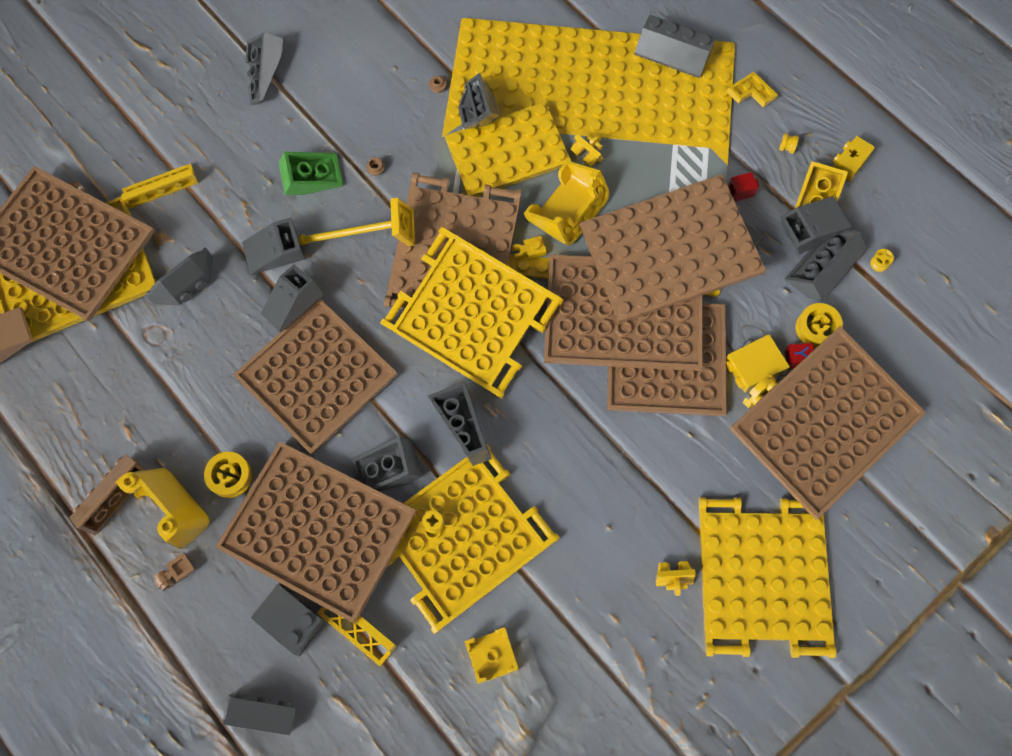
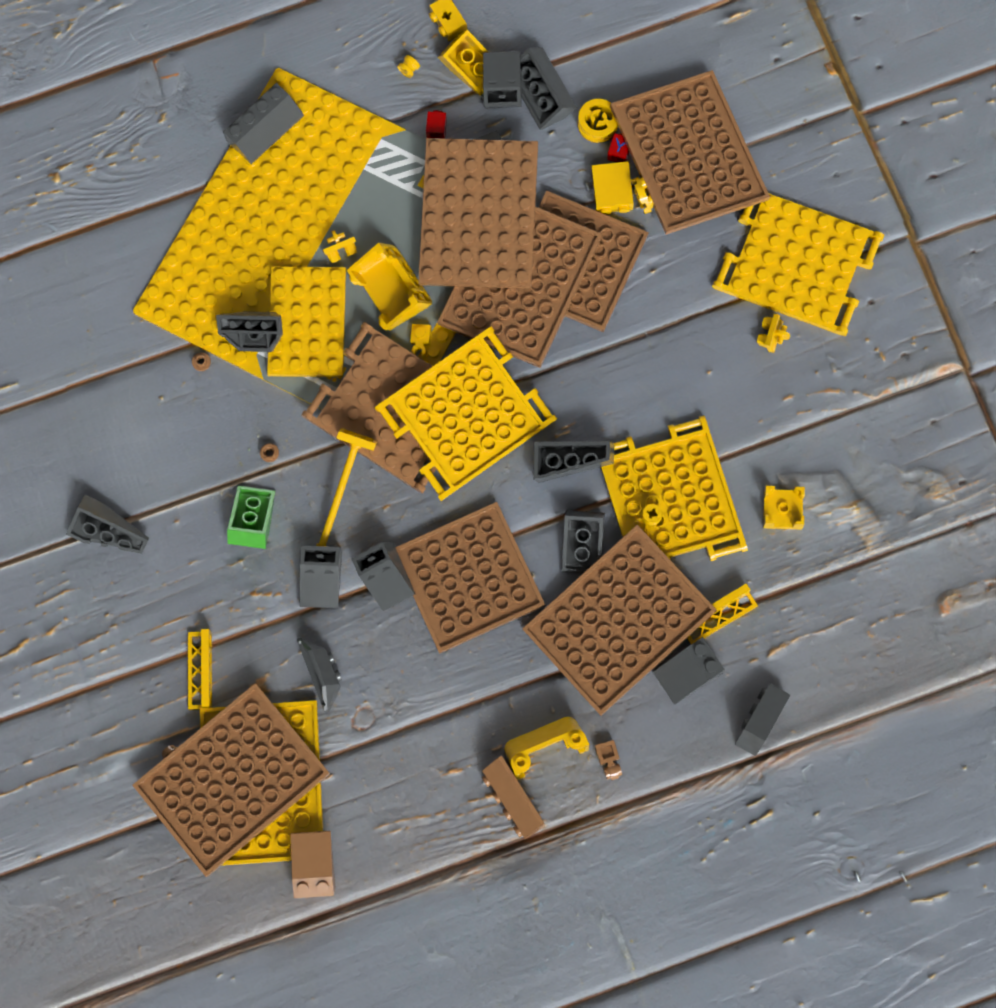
camera: 65 degrees left, 5 degrees up
yellow wheel [204,452,253,498] -> none
yellow plate [727,72,778,107] -> none
yellow wheel [870,249,894,272] -> none

